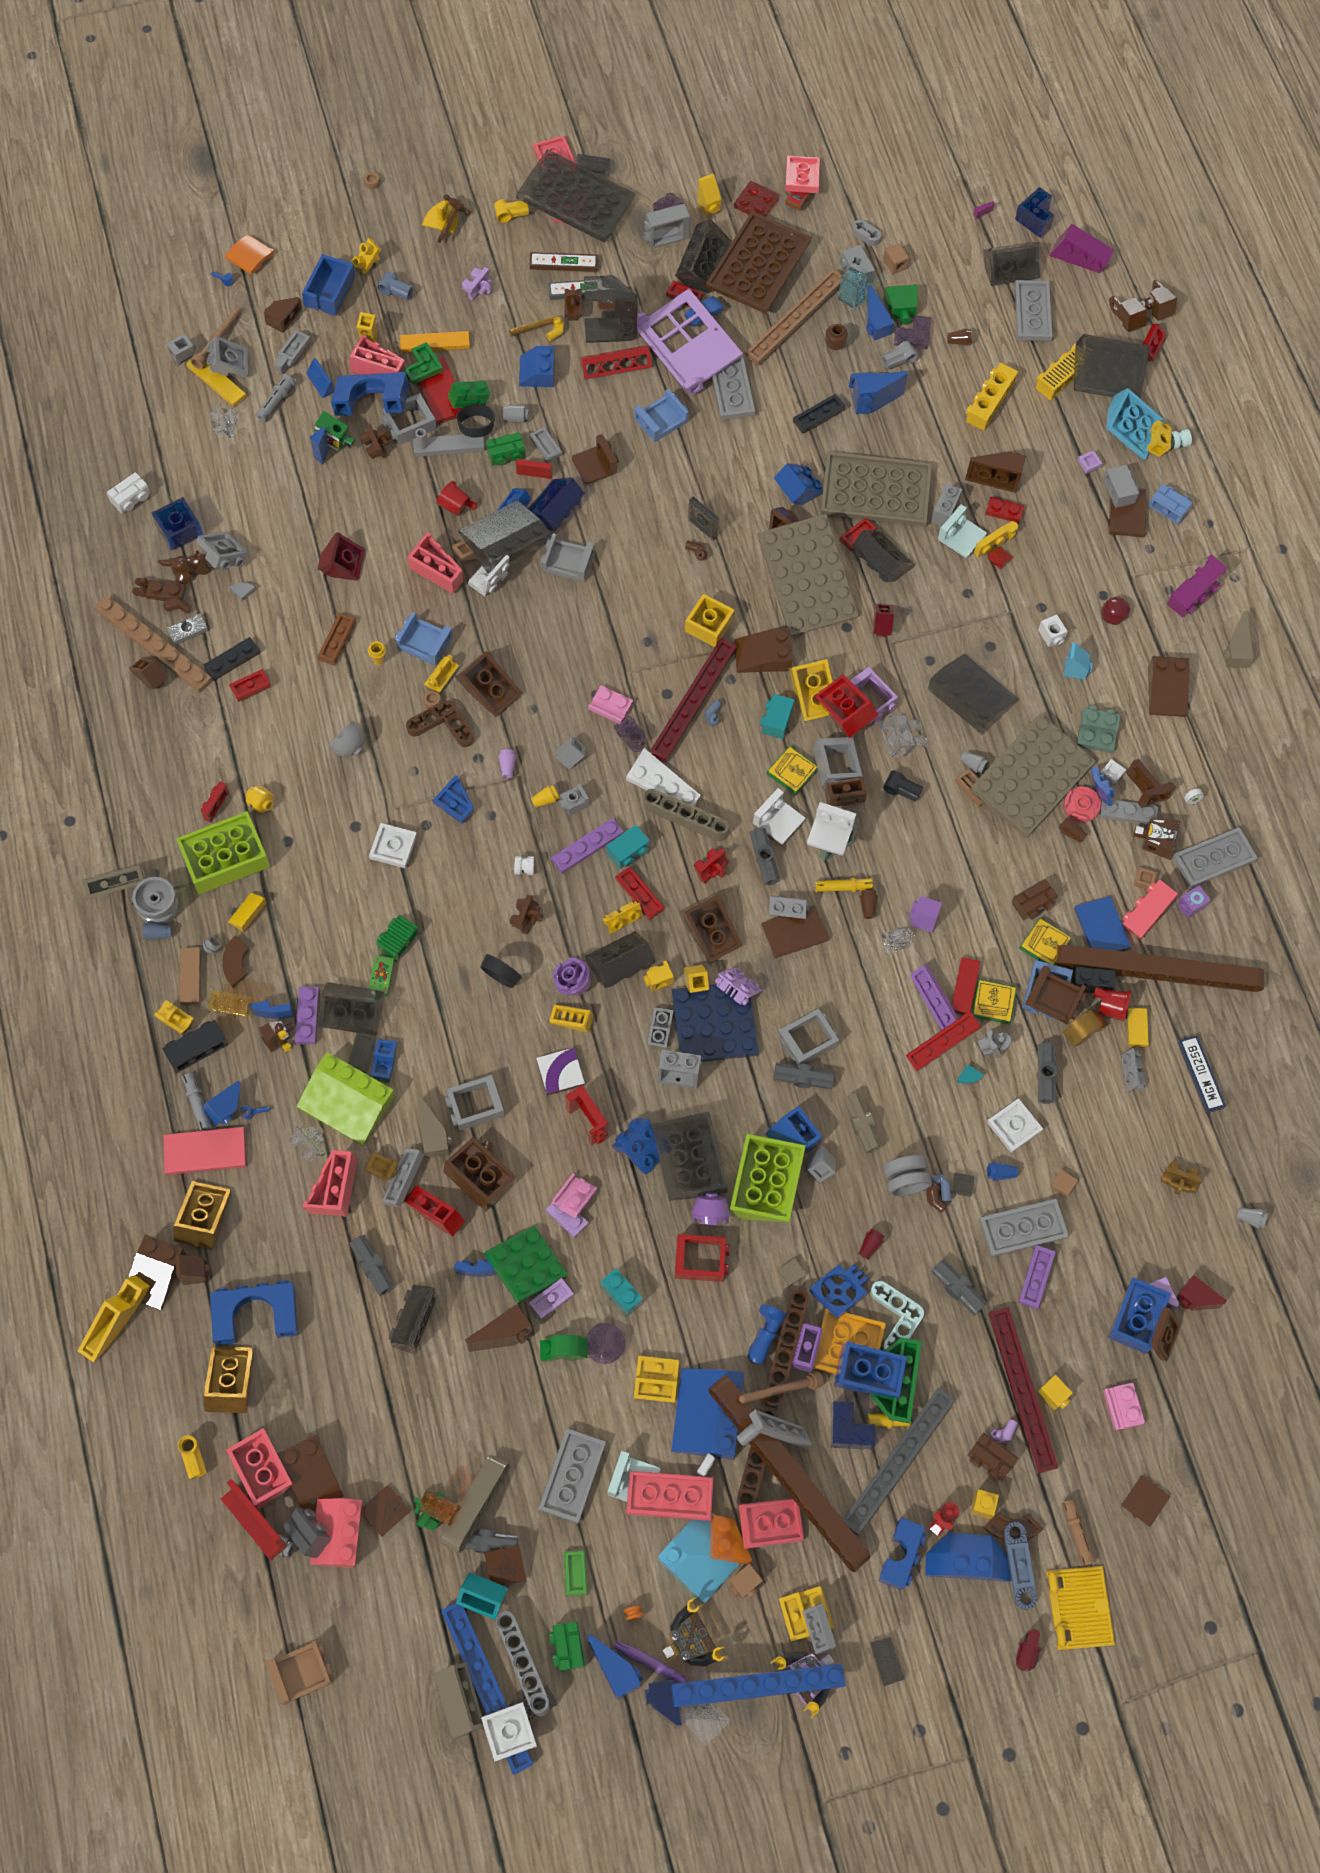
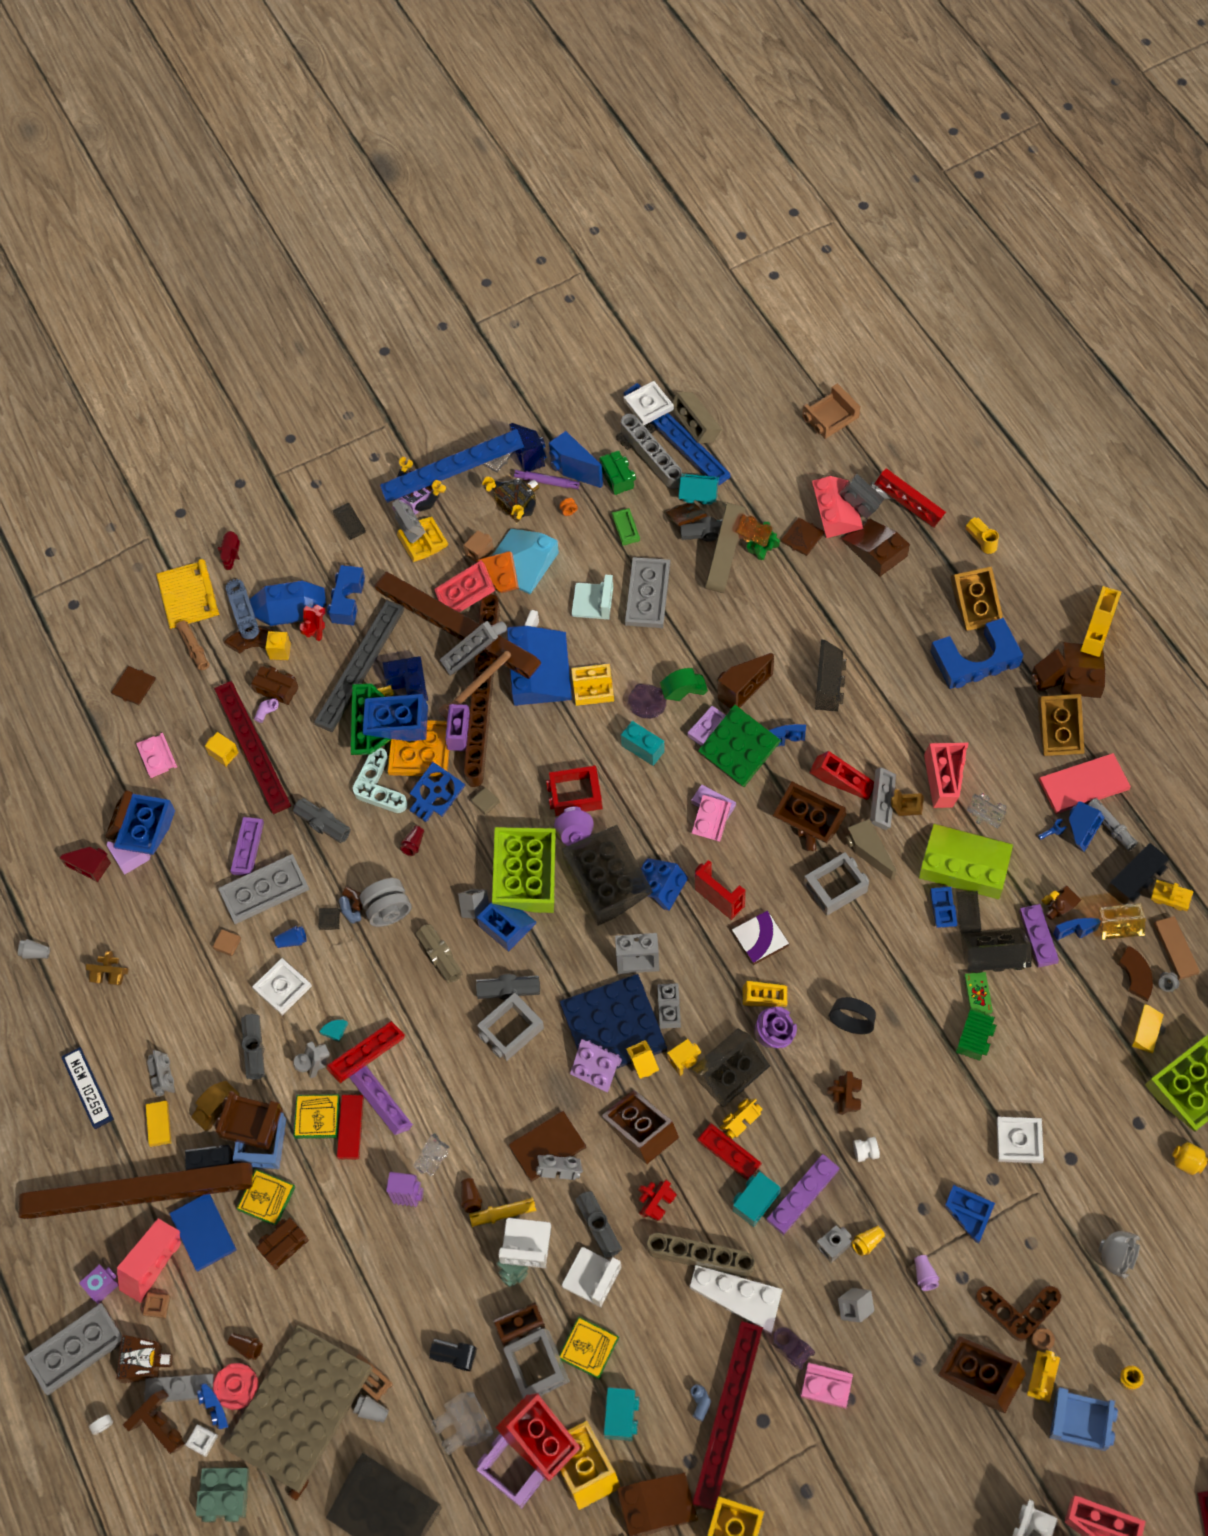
camera: 175 degrees right, 5 degrees down
coral slope [226,1428,293,1509] -> none
dark orange tile [317,612,356,666] -> none
dark grey piece [349,1235,395,1296] -> none
coral tile [626,1471,713,1521] -> none
blue piece [747,1305,786,1364] -> none
red hat [1094,988,1131,1022] -> none

